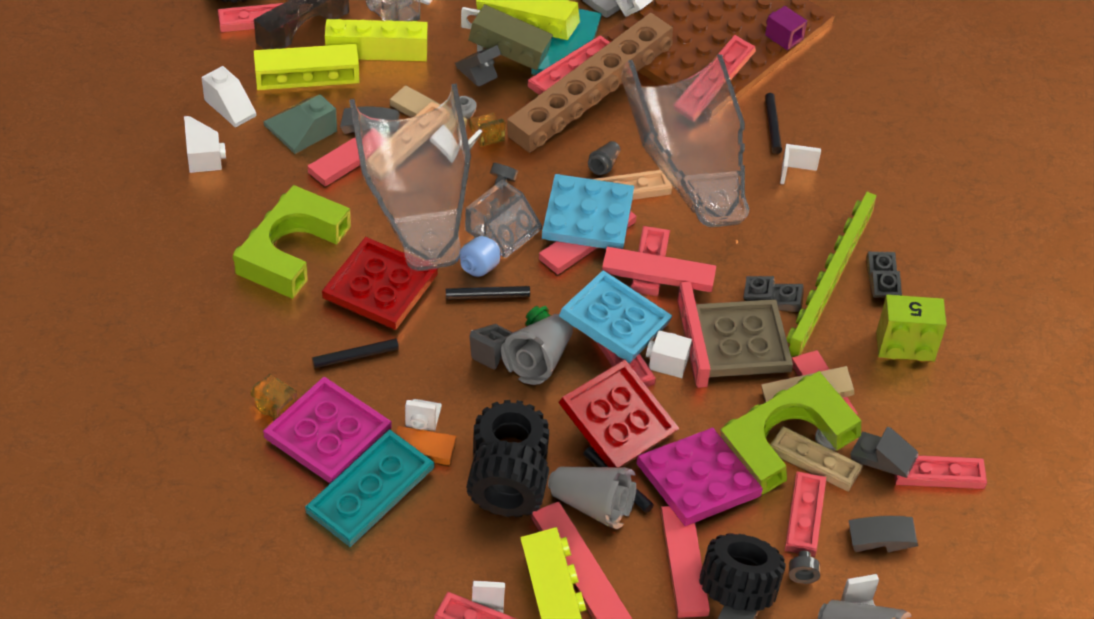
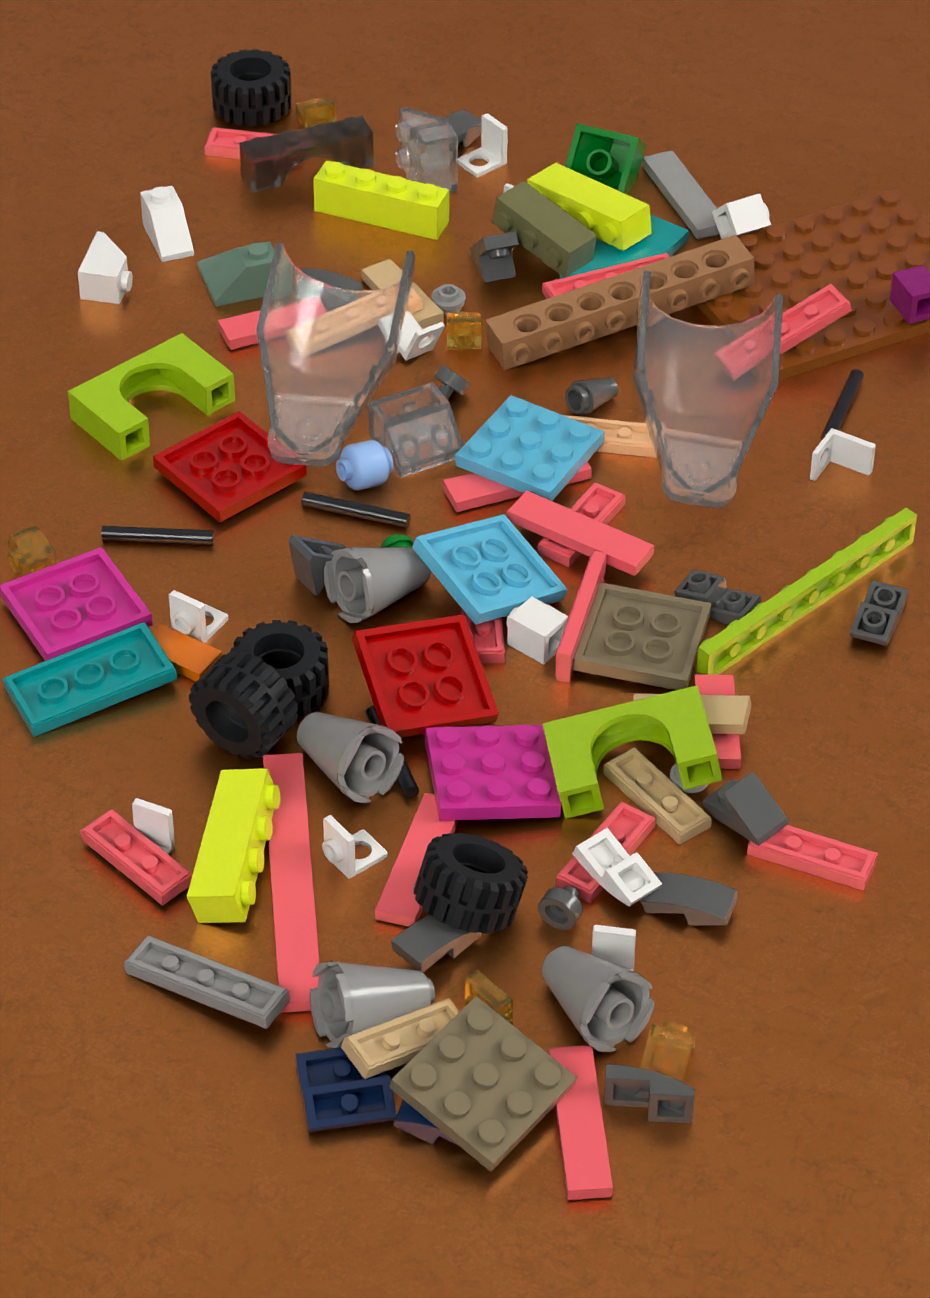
camera: 25 degrees right, 5 degrees down
neon yellow brick [254,44,360,90] -> none
lime brick [876,295,946,361] -> none
none -> white bracket [322,815,387,879]
none -> white slope [572,828,662,906]

